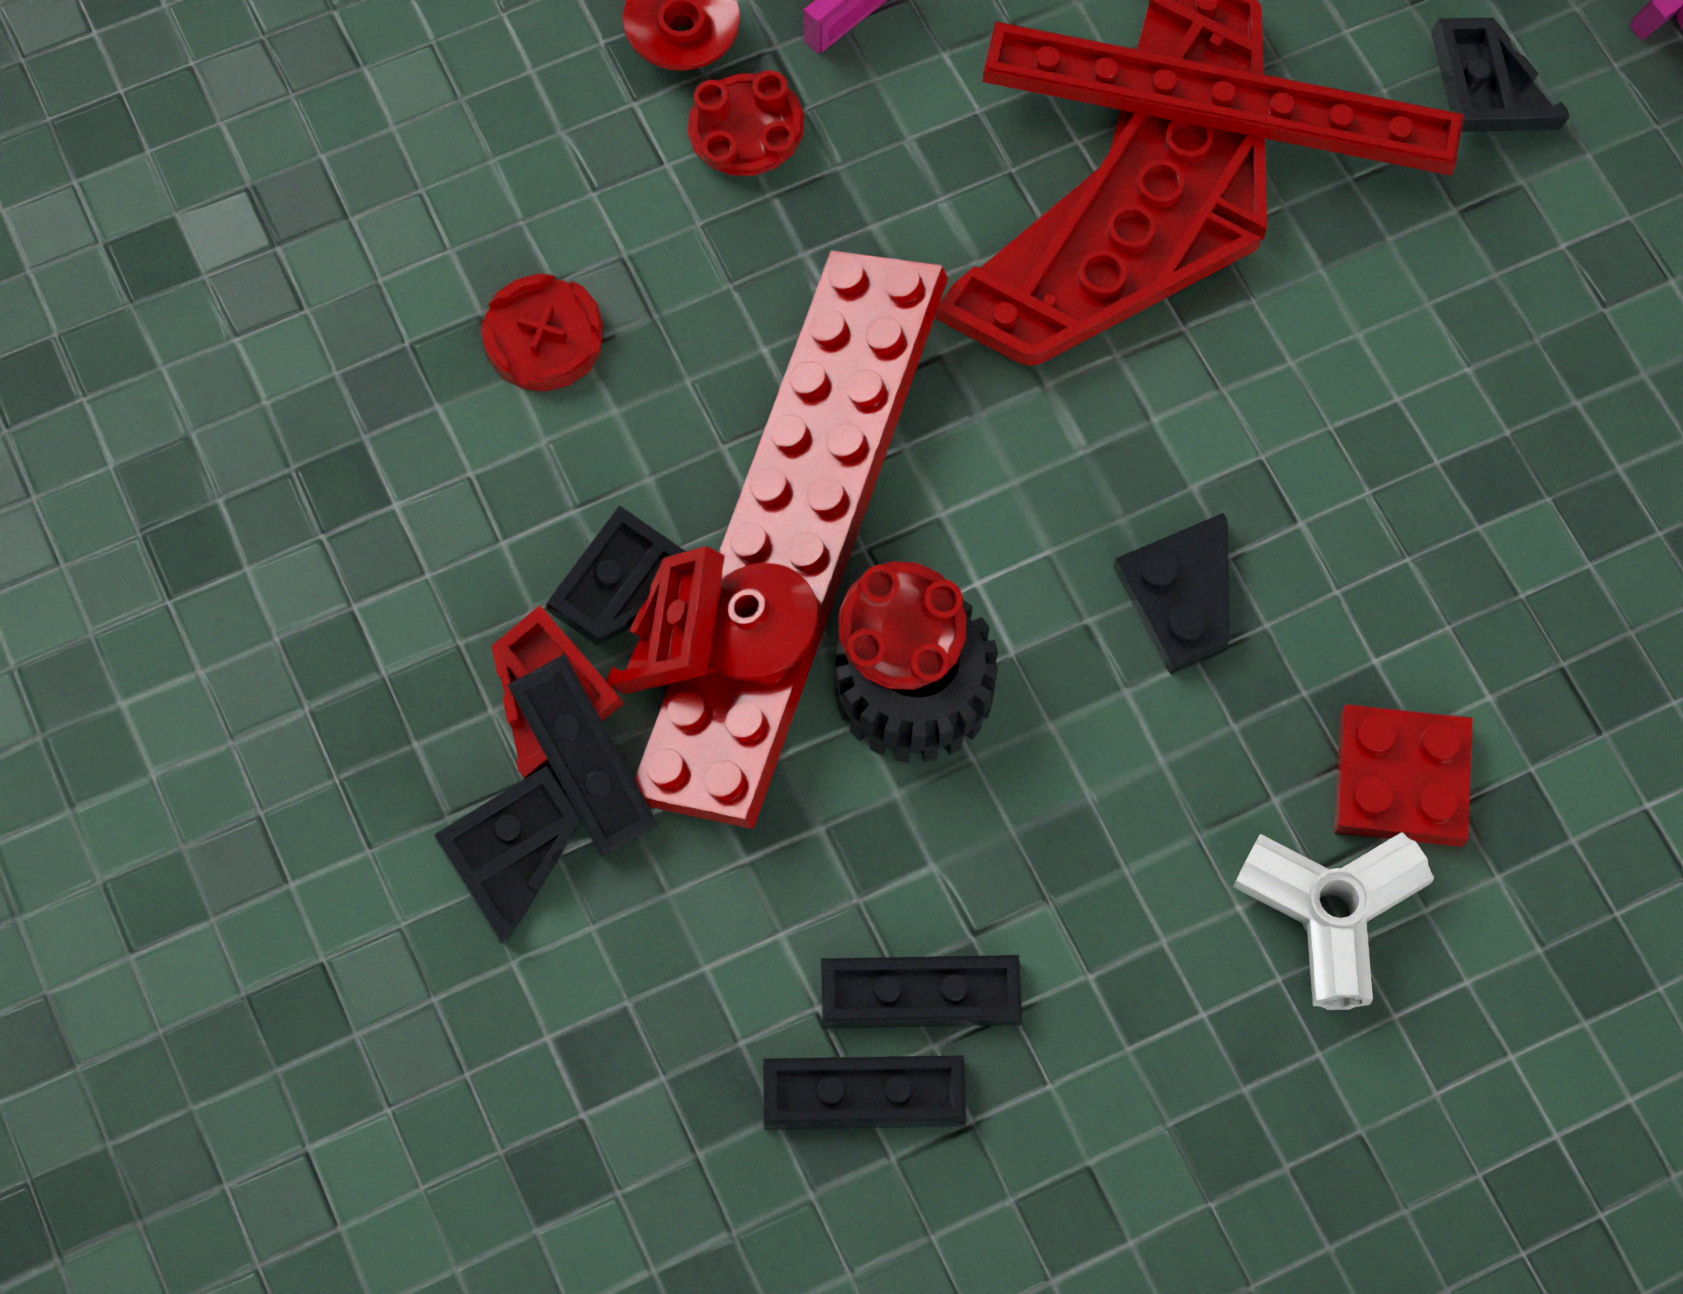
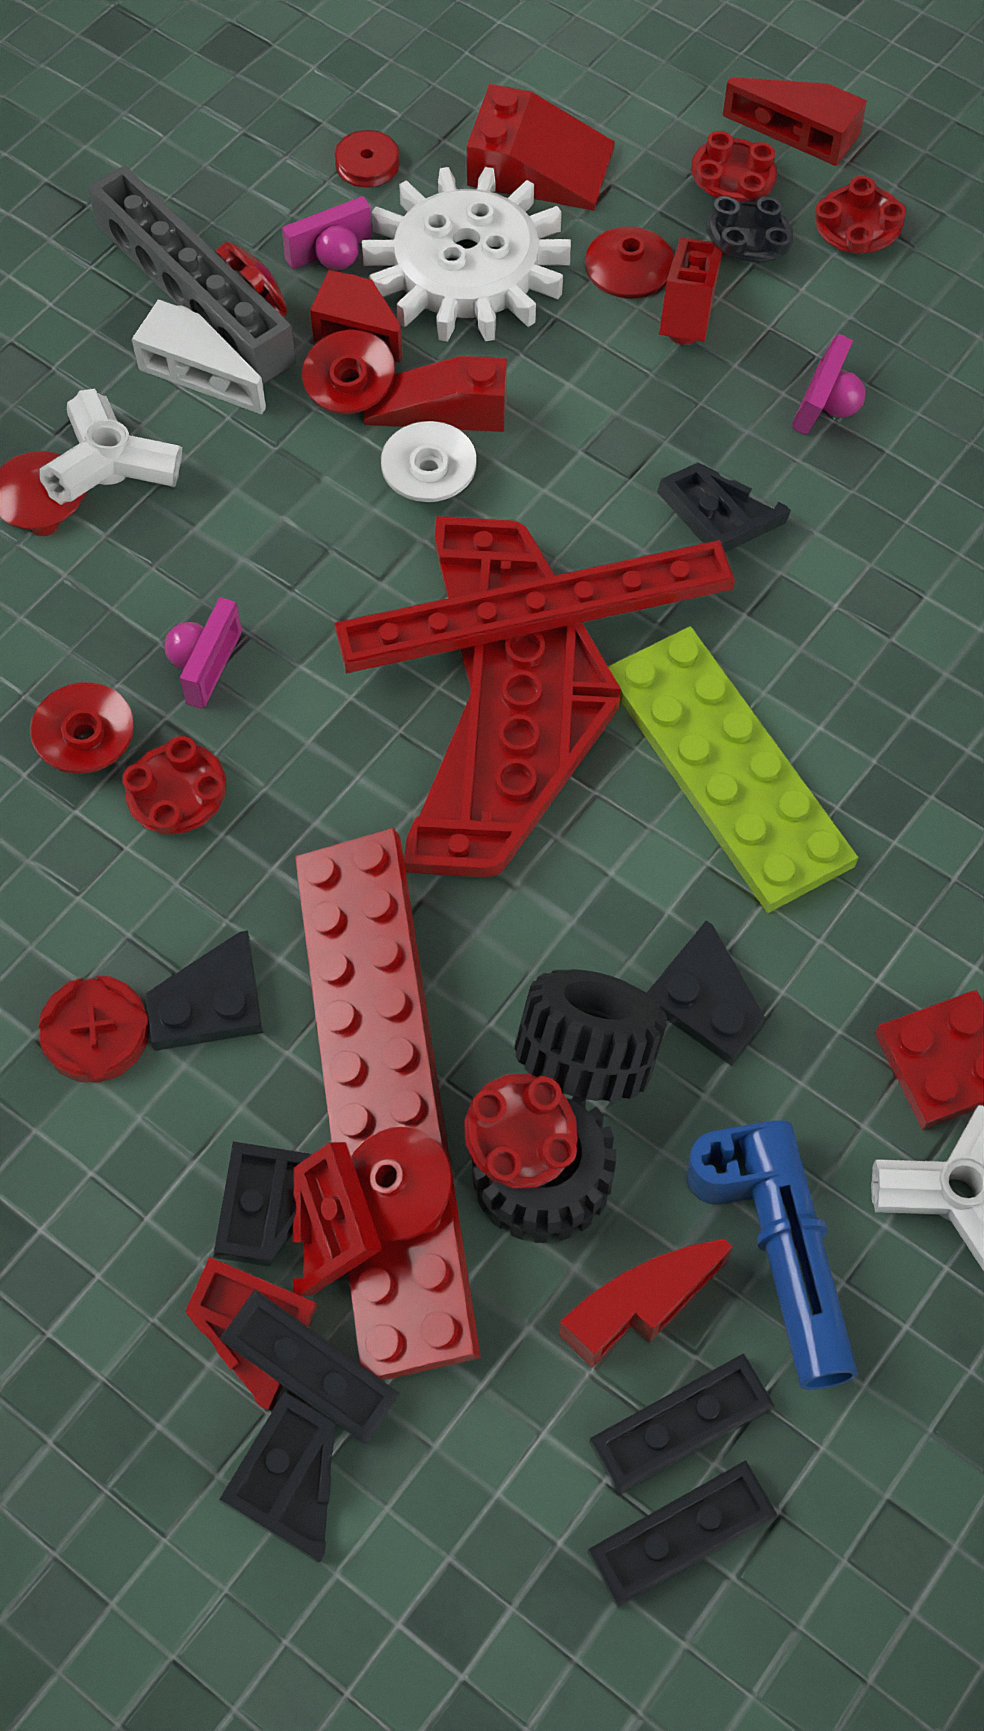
camera: 25 degrees left, 5 degrees down
none -> black wing [146,930,263,1051]
none -> black tyre [514,969,667,1102]
none -> red slope [559,1238,733,1368]
none -> lime plate [608,626,859,913]
none -> blue piece [687,1120,858,1390]

